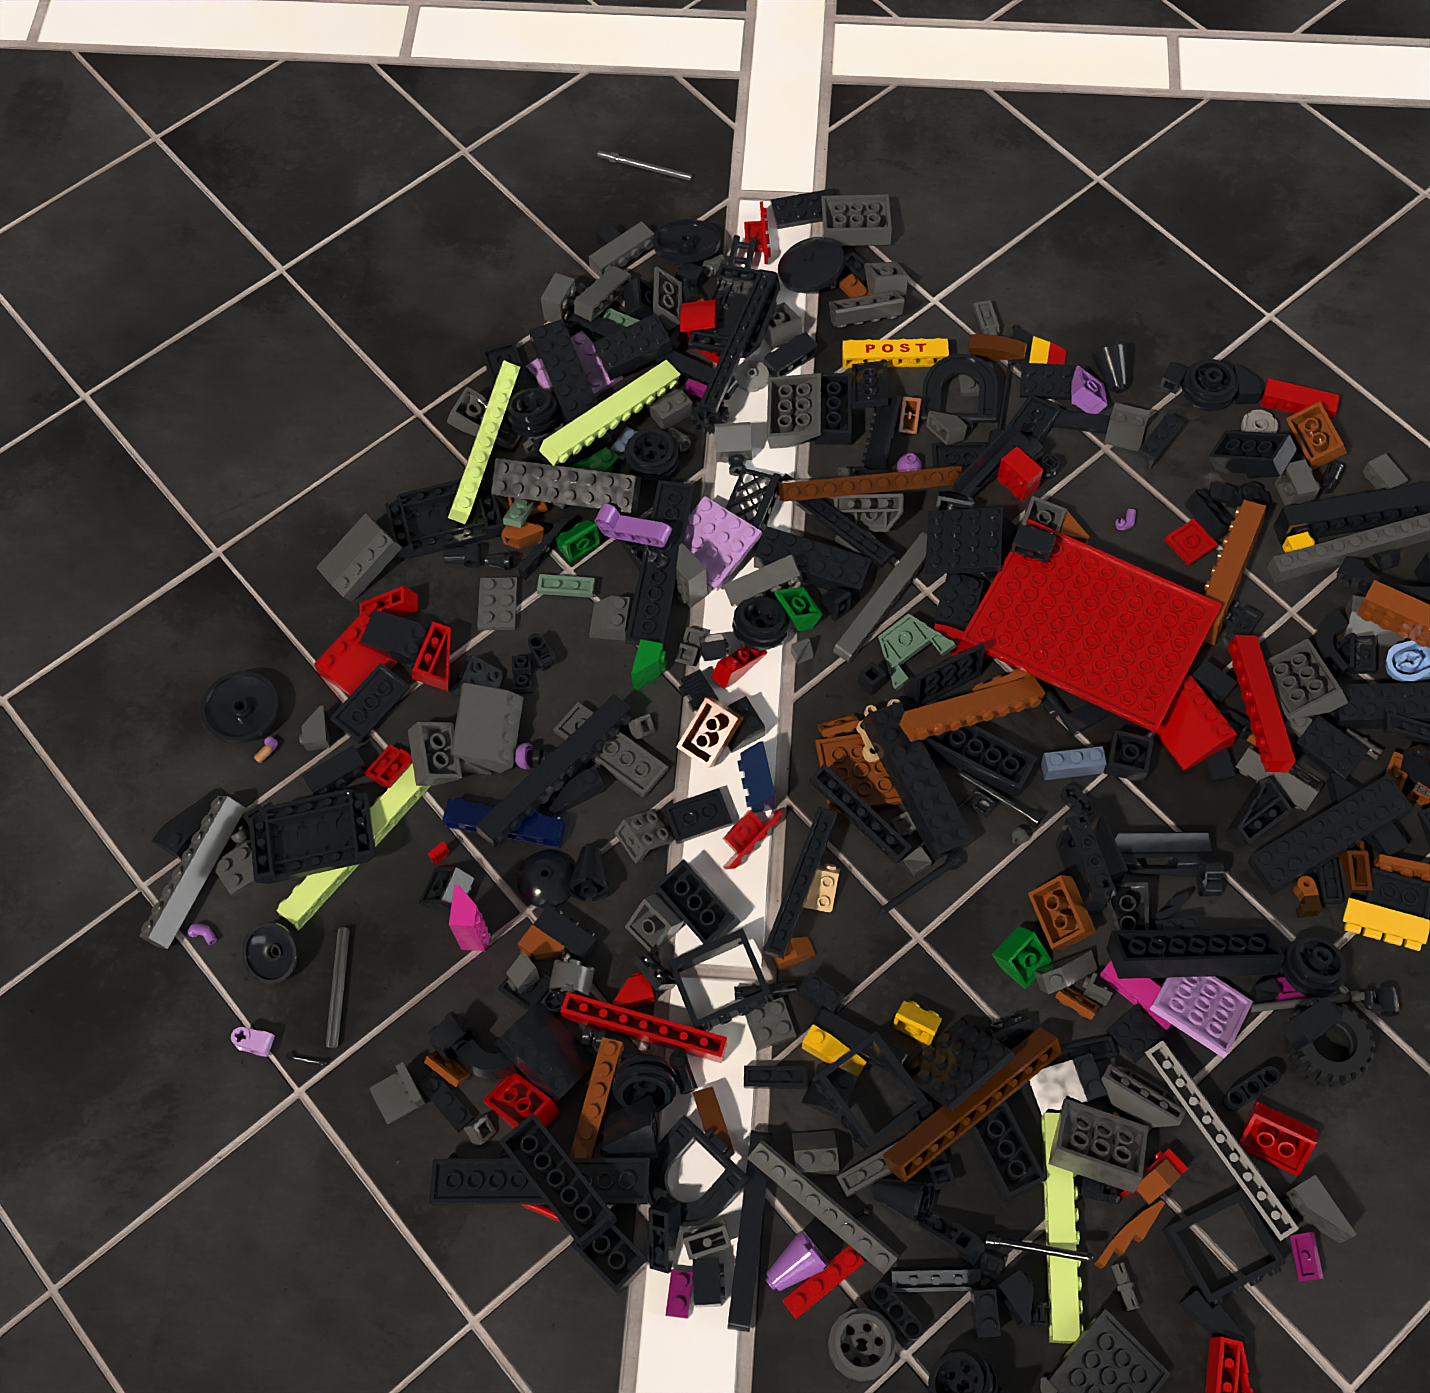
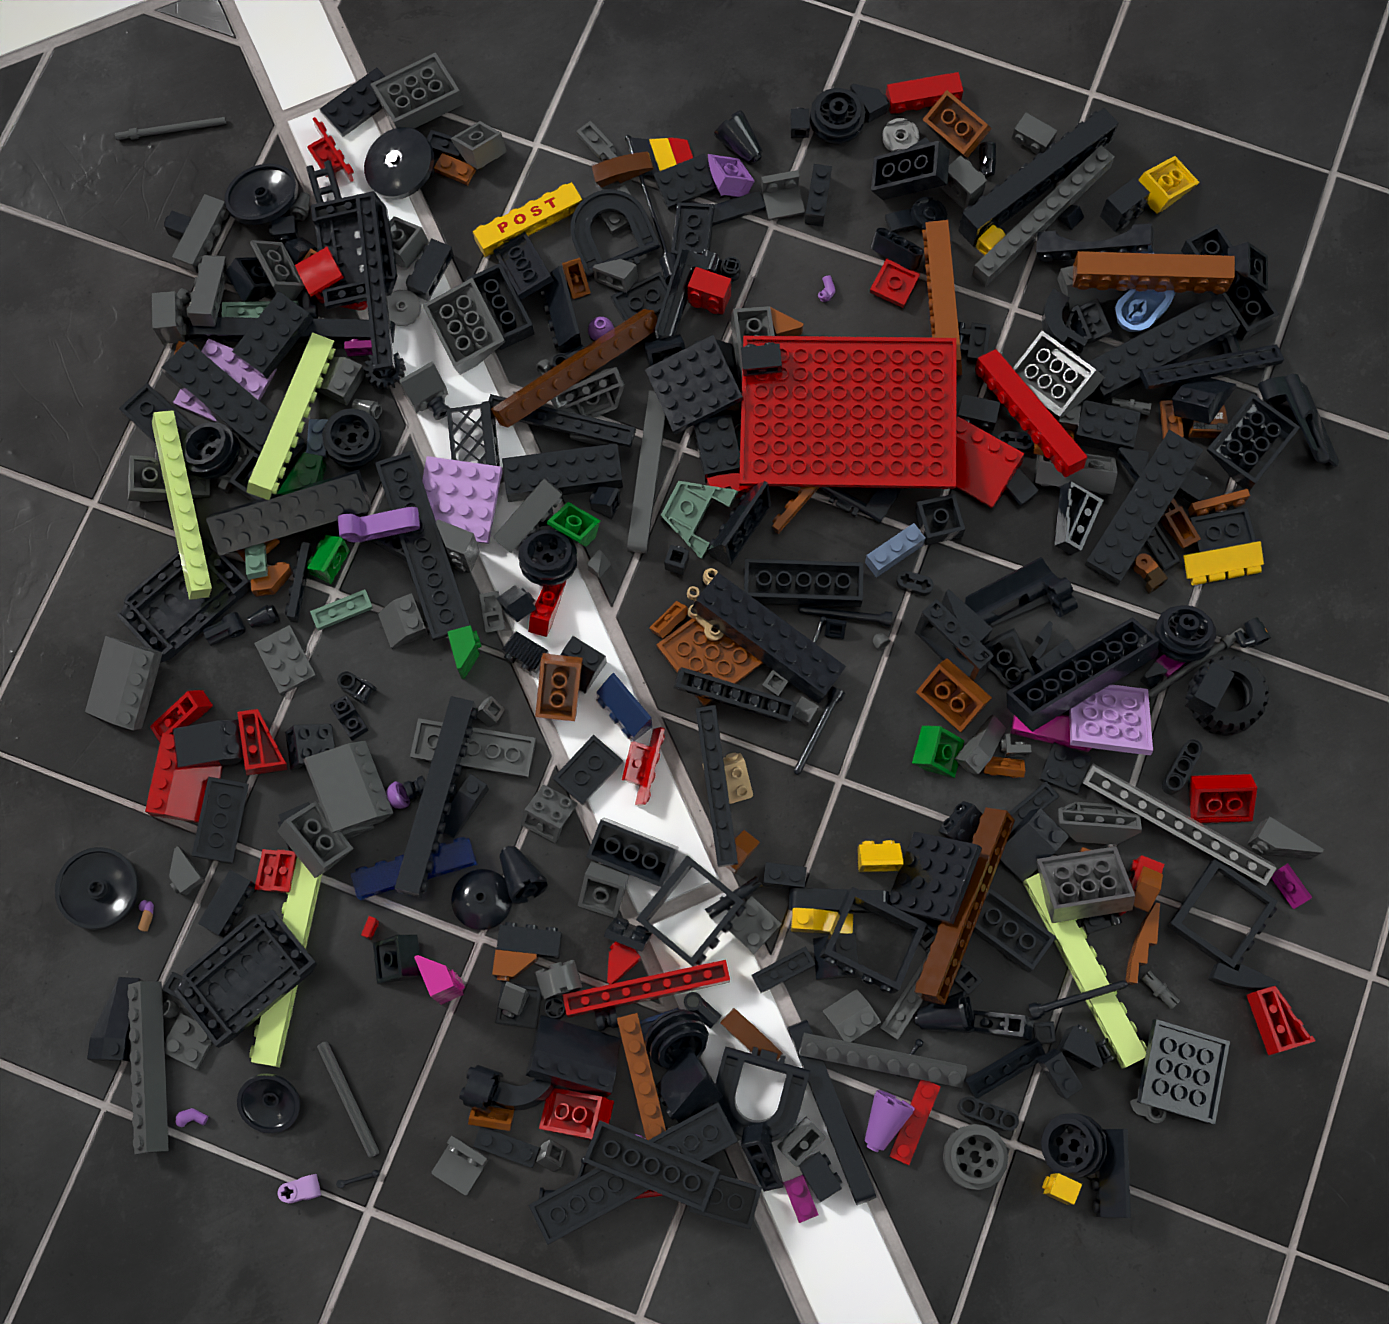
camera: 30 degrees left, 10 degrees up
dark grey slope [829,290,904,327] -> none
dark orange brick [899,676,1045,742] -> none

